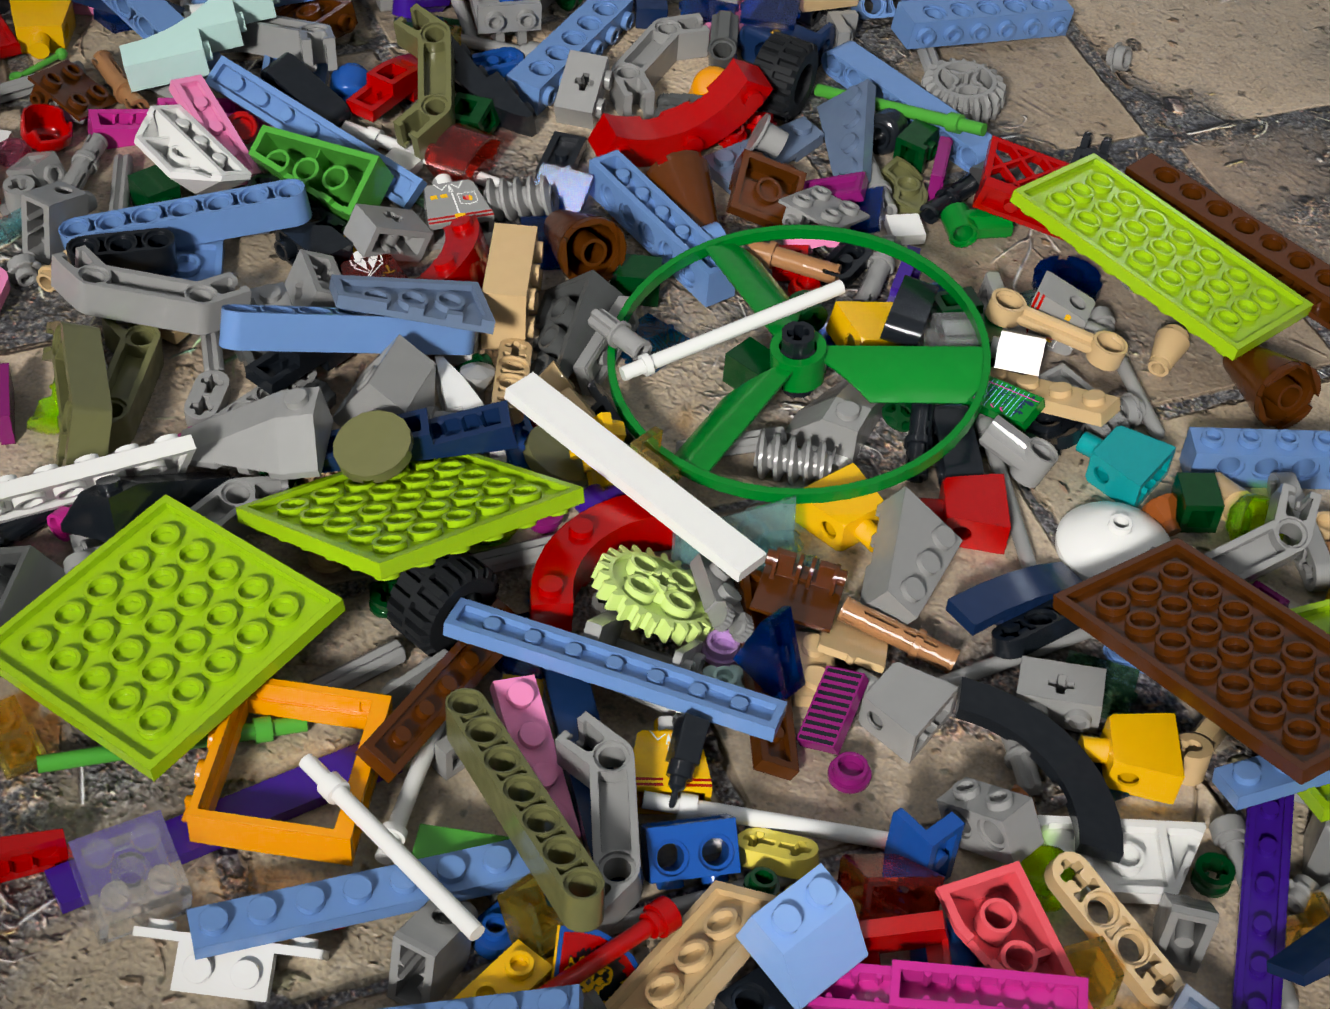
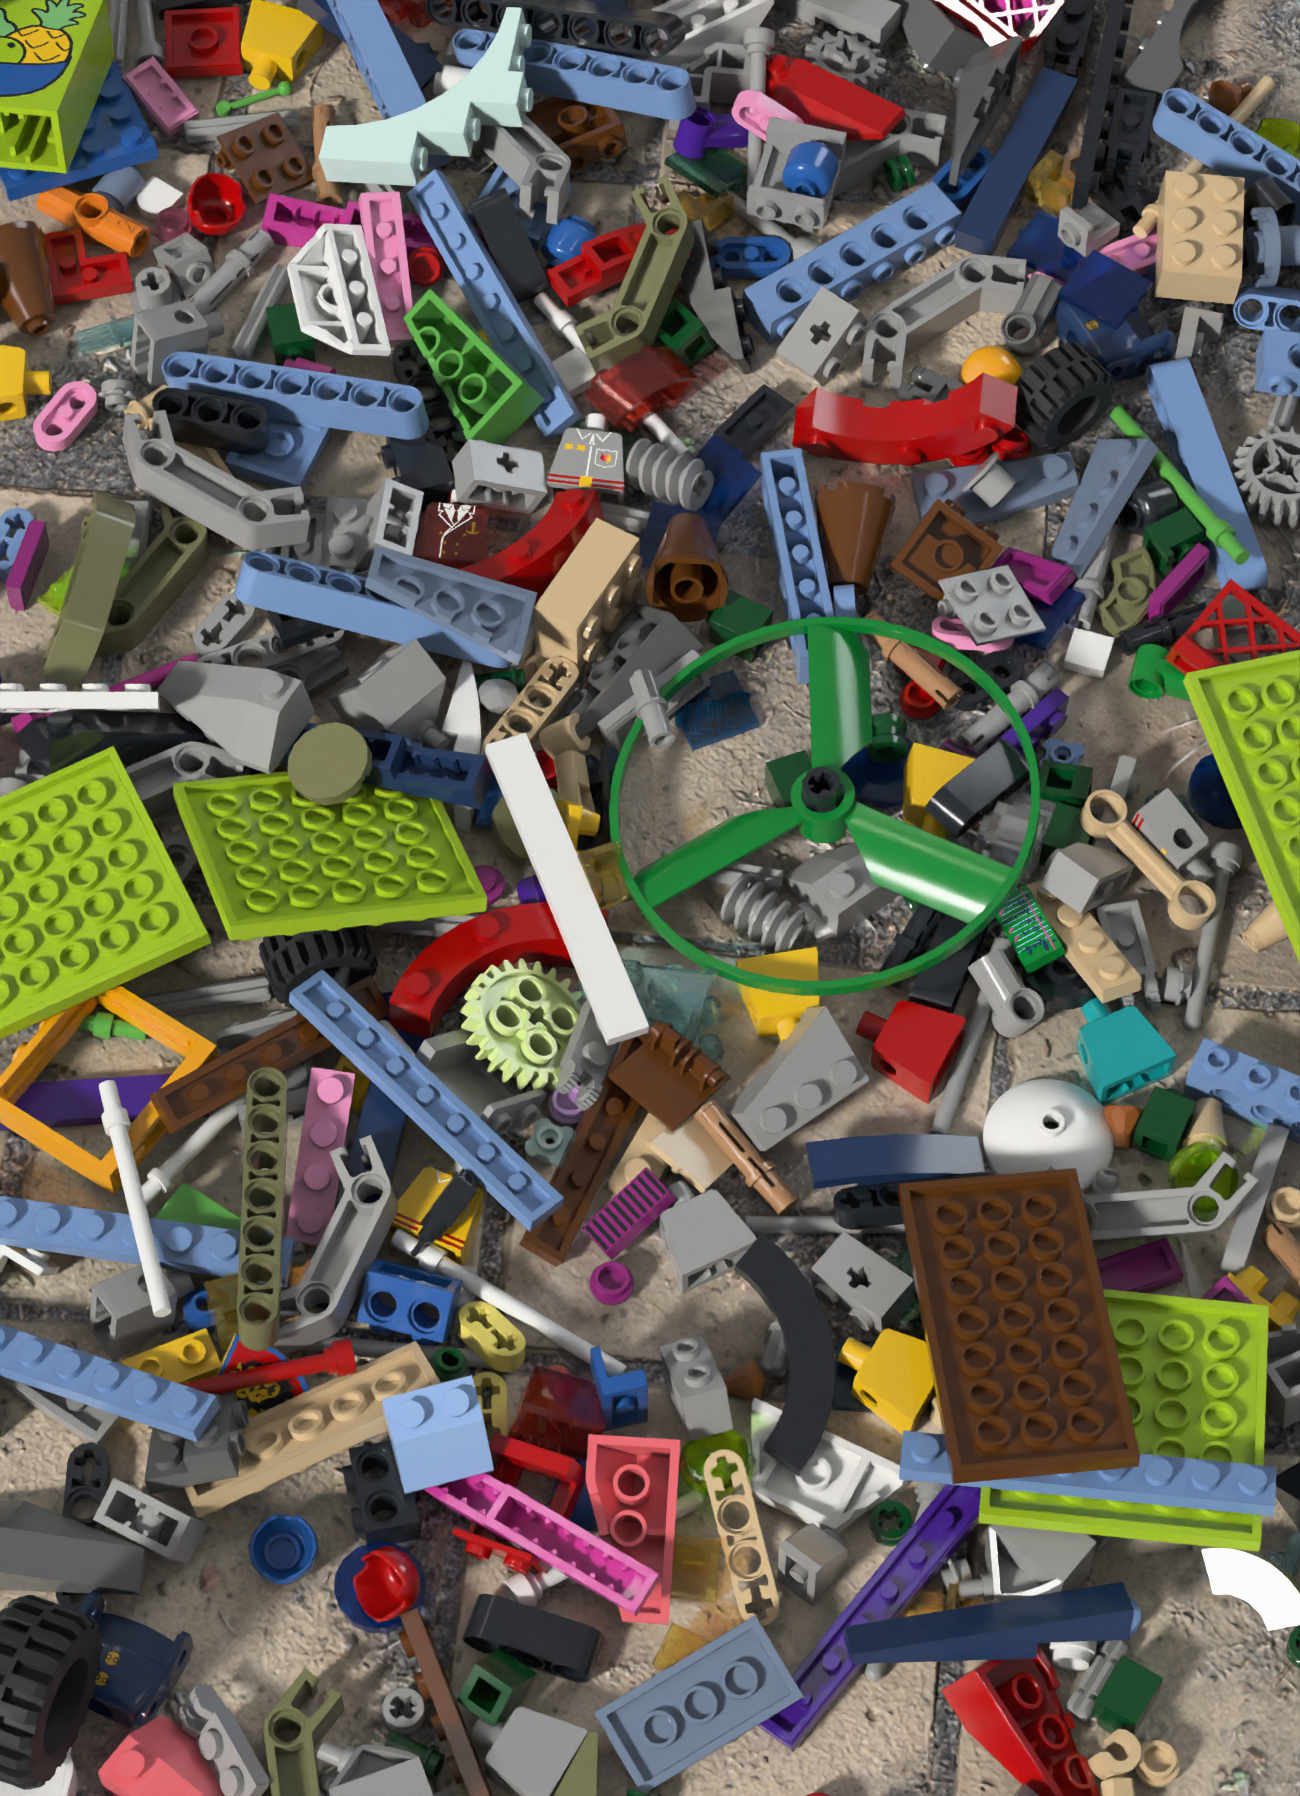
camera: 30 degrees right, 15 degrees up
white bar [619,280,845,381] -> none
clear blue slope [733,606,806,701] -> none

